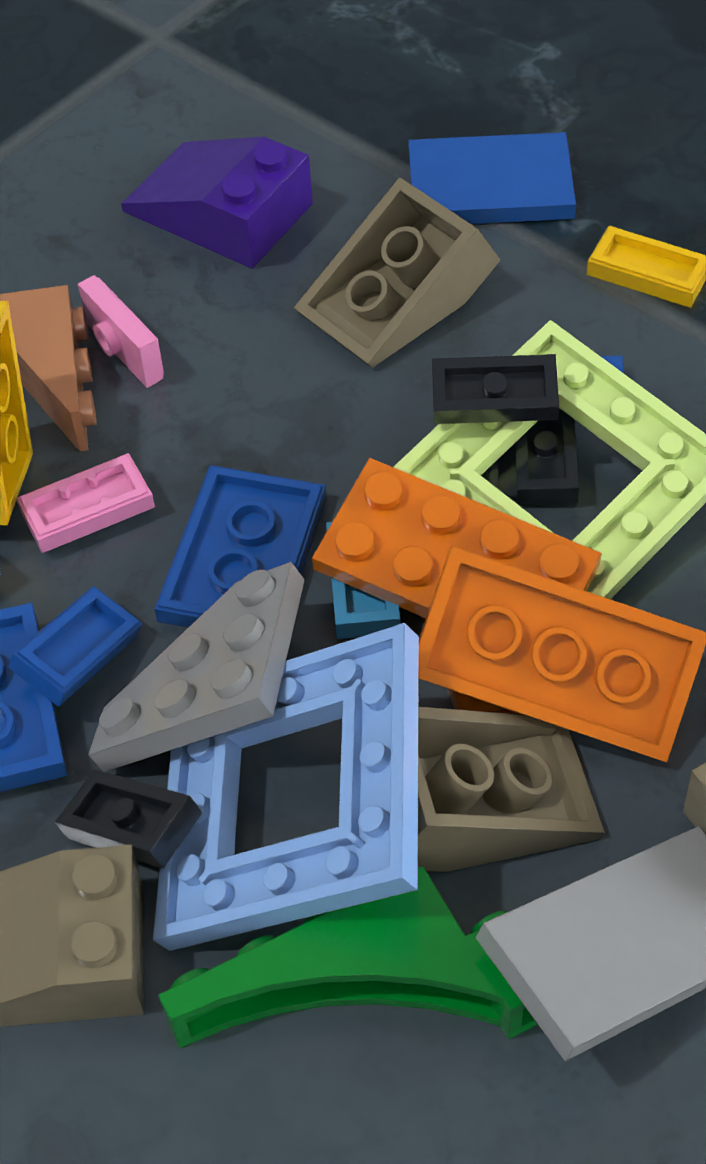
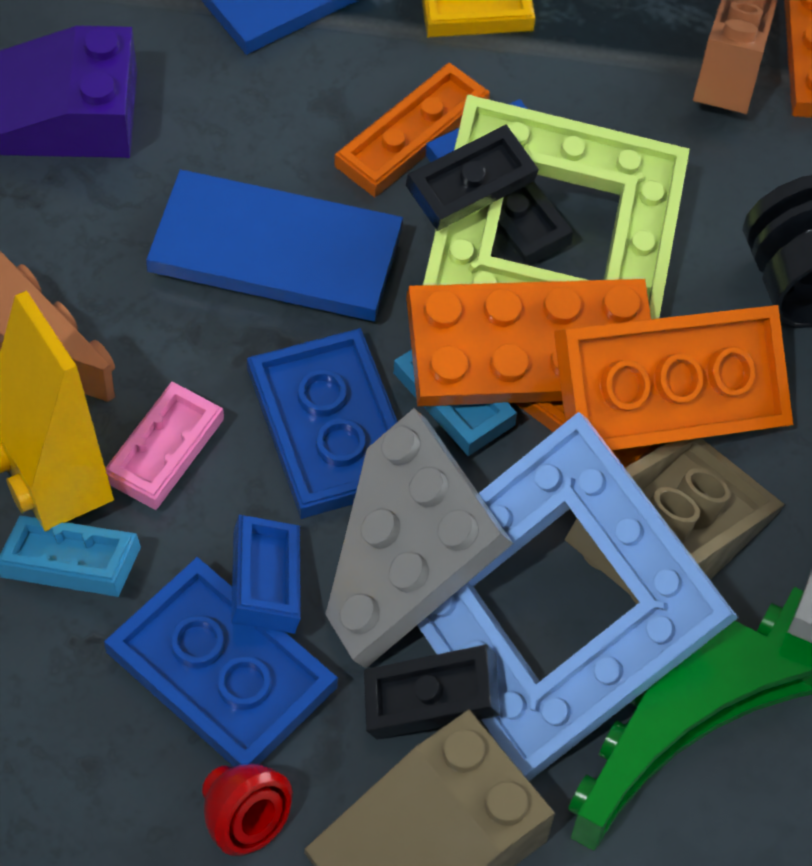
camera: 40 degrees left, 5 degrees up
bright pink plate [78,275,164,388] -> none
dark tan slope [294,177,501,368] -> none
none -> blue tile [146,169,403,322]
none -> orange tile [335,62,490,198]

